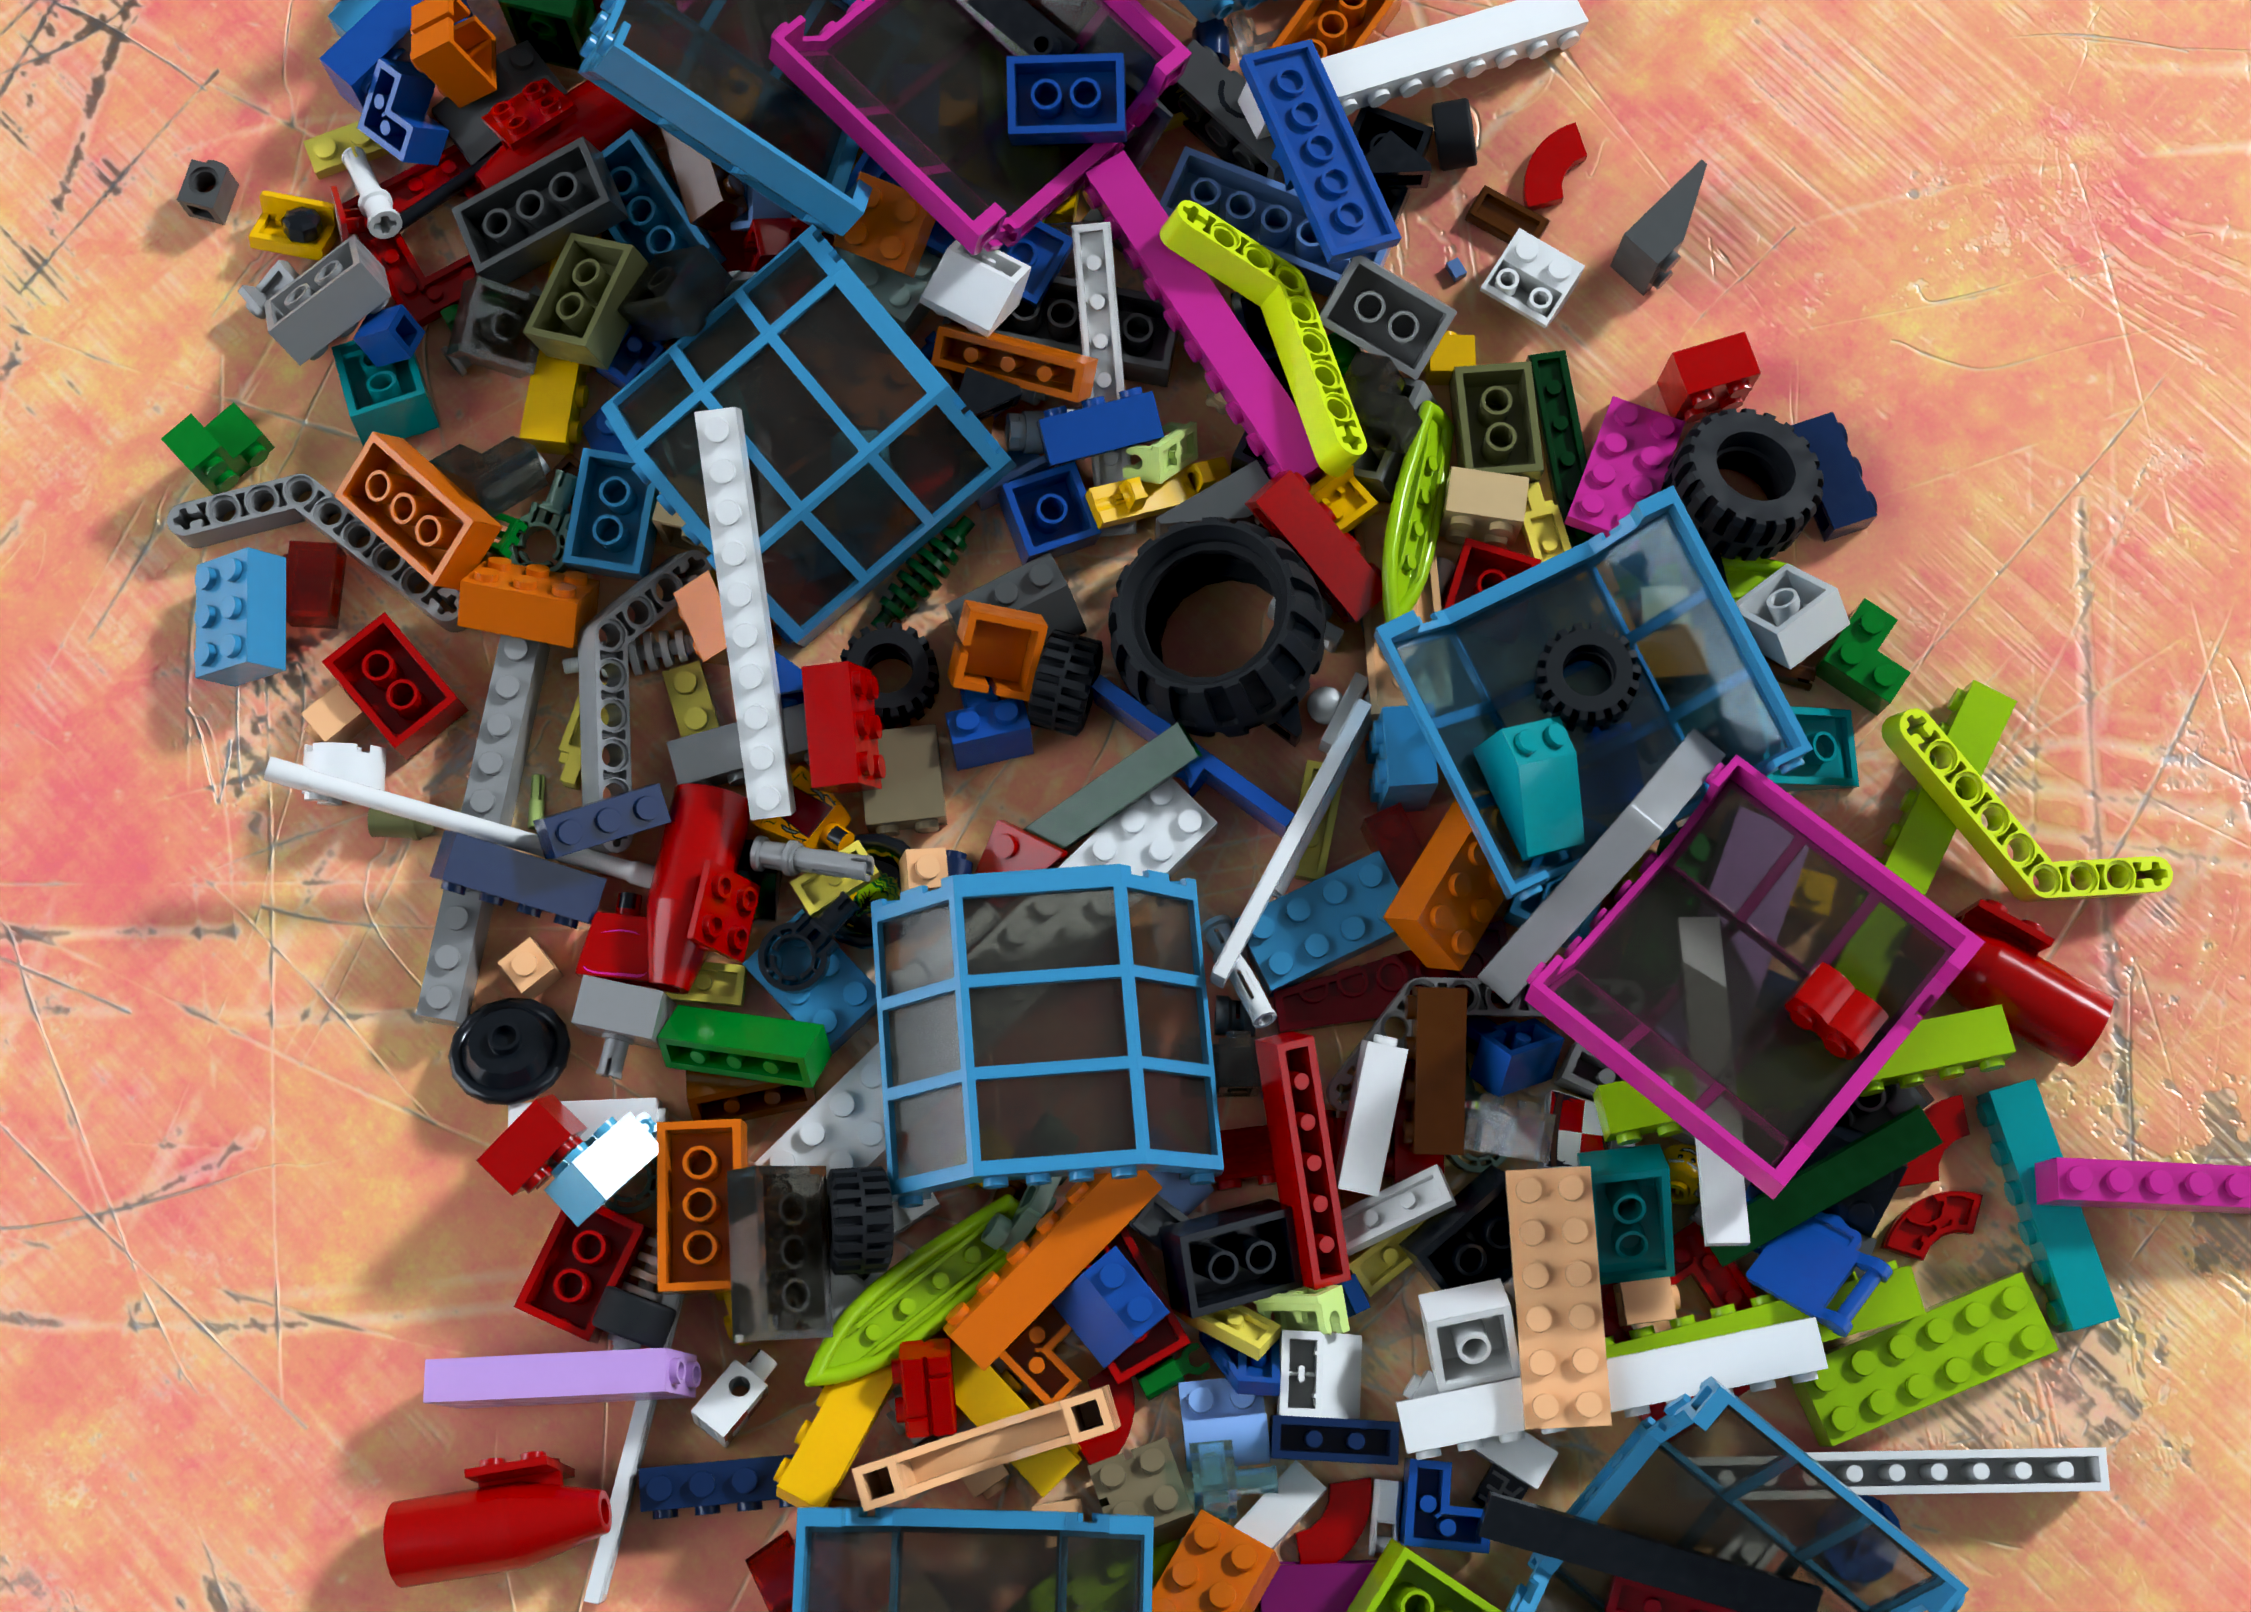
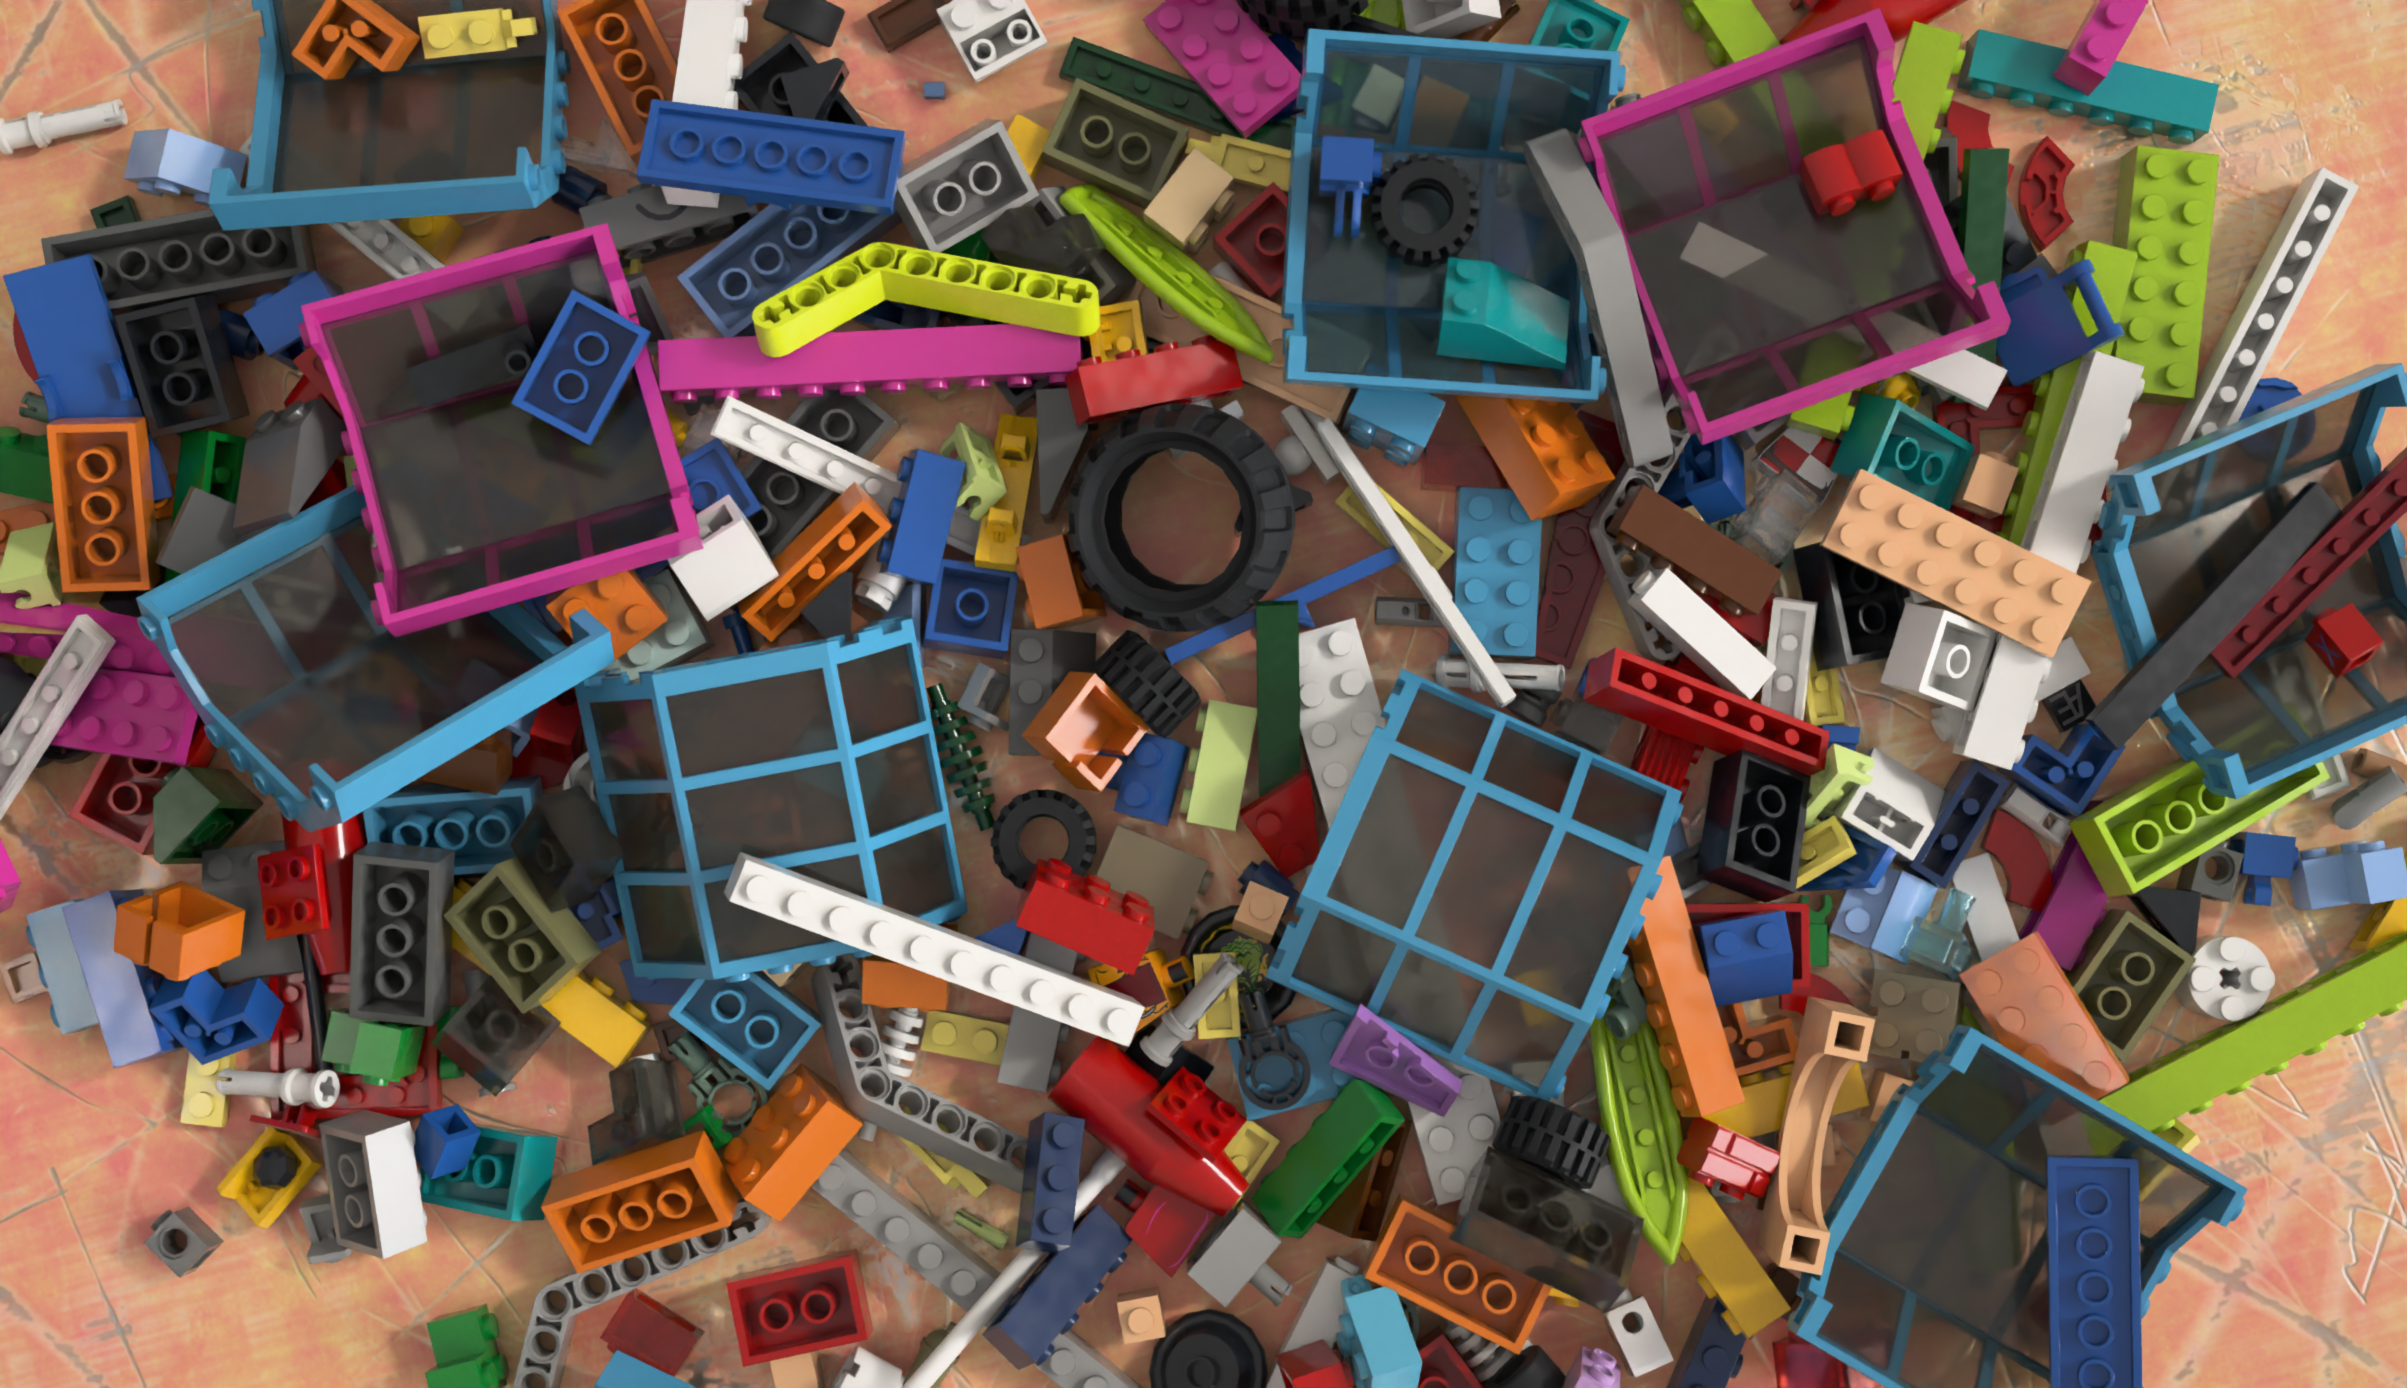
camera: 60 degrees left, 10 degrees up
none -> green brick [321,1008,426,1086]
none -> light grey bracket [957,662,1010,732]
none -> orange brick [1015,534,1107,630]
none -> yellowish green brick [1180,699,1257,831]
none -> blue brick [1319,136,1382,238]
none -> medium lavender wing [1329,1003,1463,1117]
none -> light grey bar [1375,597,1444,627]

